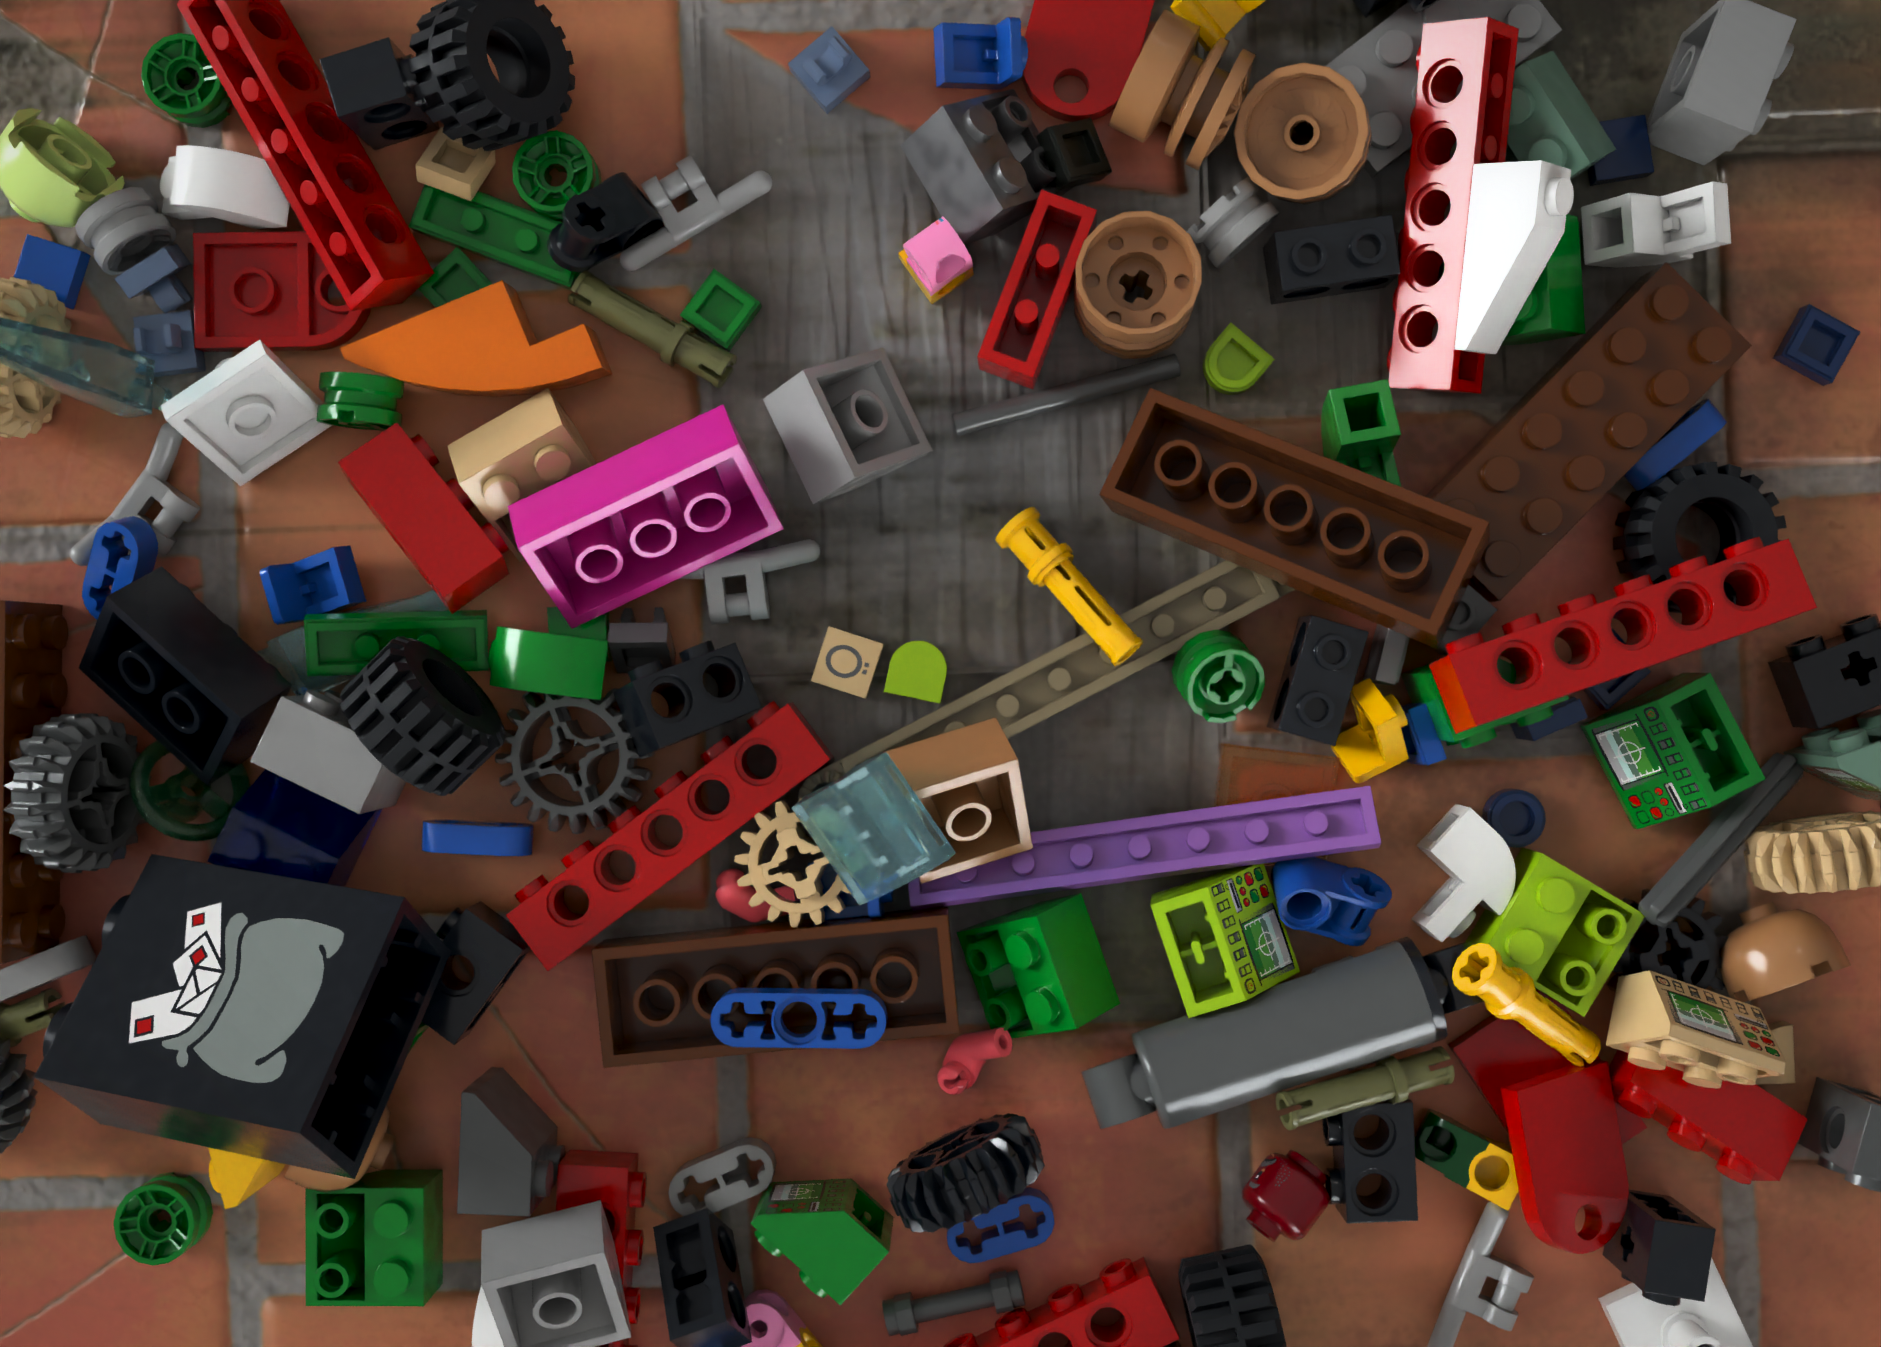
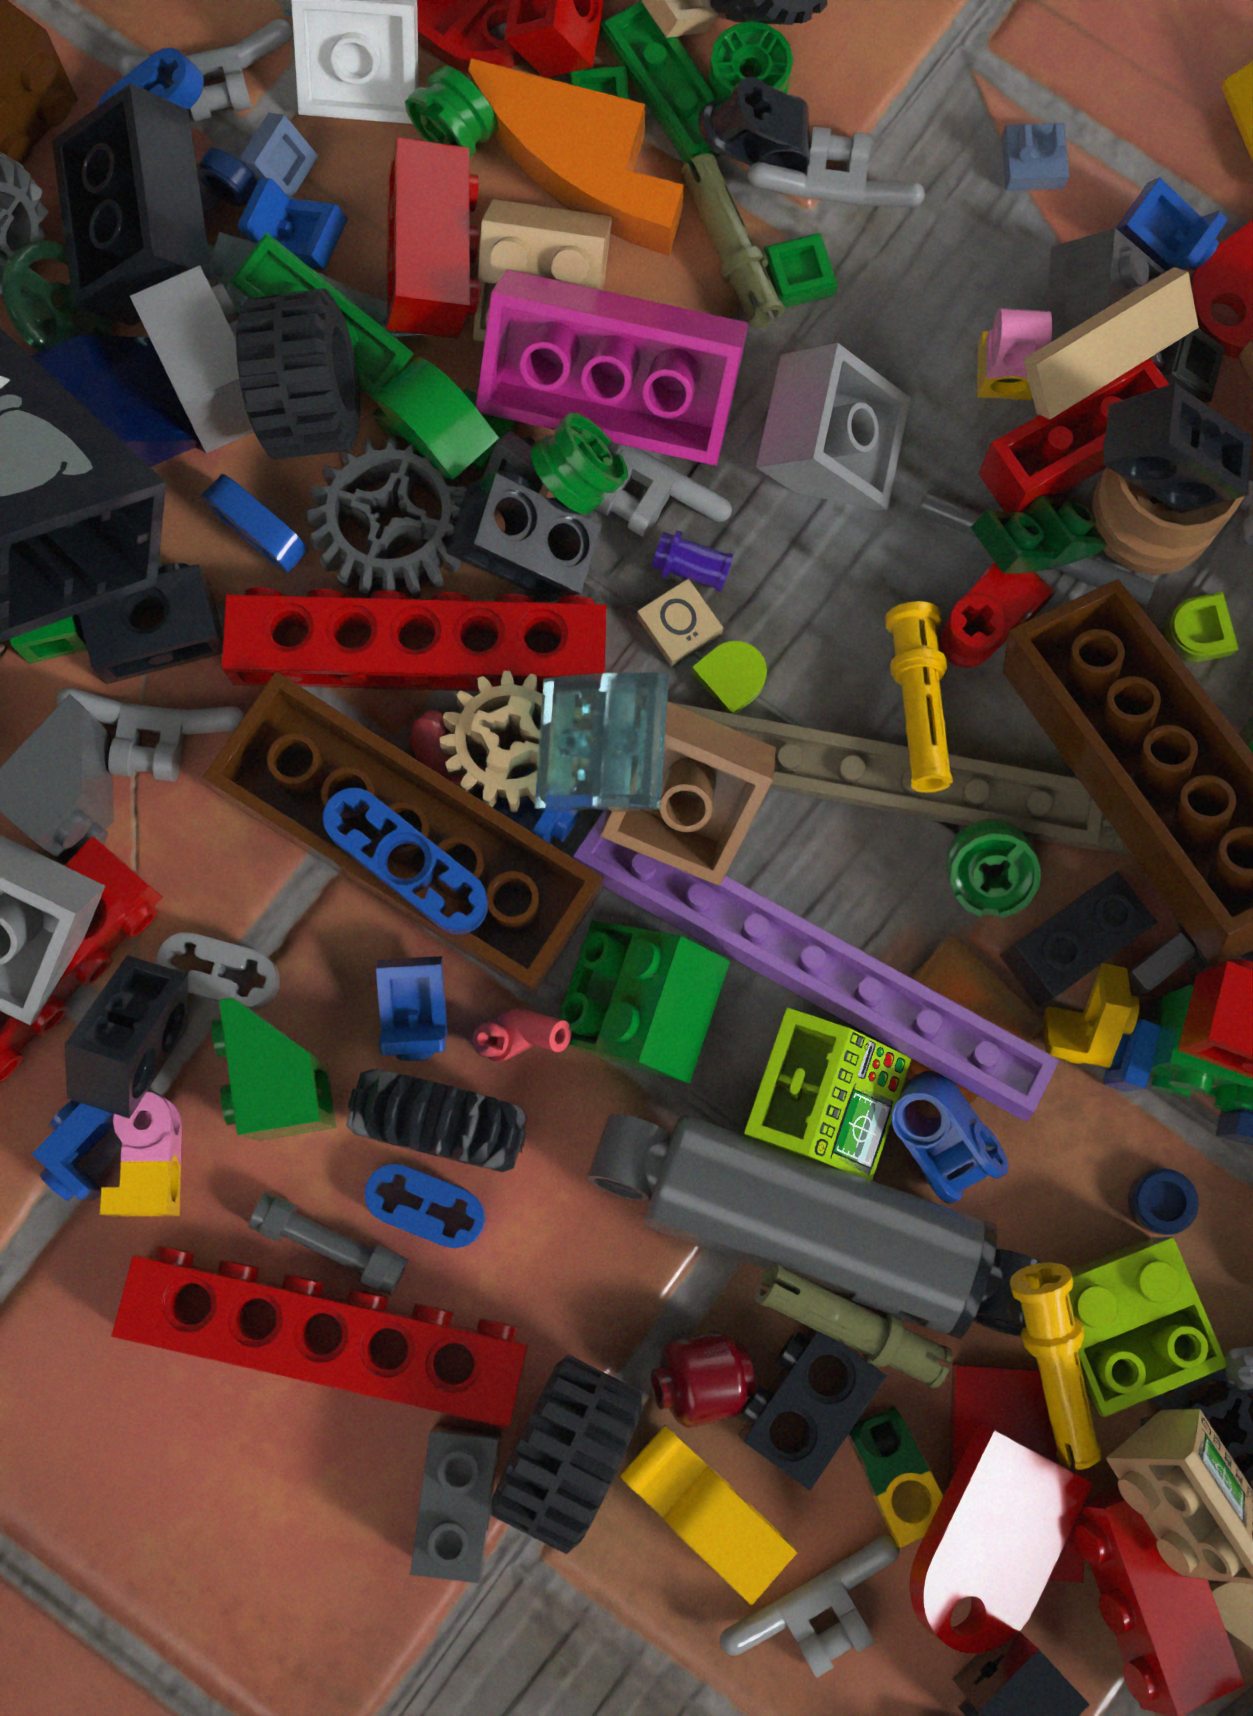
camera: 30 degrees right, 10 degrees down
white brick [1411,804,1516,942] -> none
none -> light grey piece [56,687,244,782]
none -> dark blue tile [196,147,258,206]
none -> sand blue tile [236,113,319,199]
none -> blue bracket [376,956,448,1061]
none -> green wheel [531,413,628,514]
none -> yellow piece [619,1424,798,1606]
none -> dark purple pin [651,530,734,592]
none -> red piece [939,562,1056,669]
none -> dark green slope [970,496,1107,574]
none -> tan tile [1023,267,1199,420]
none -> black brick [1103,383,1252,513]

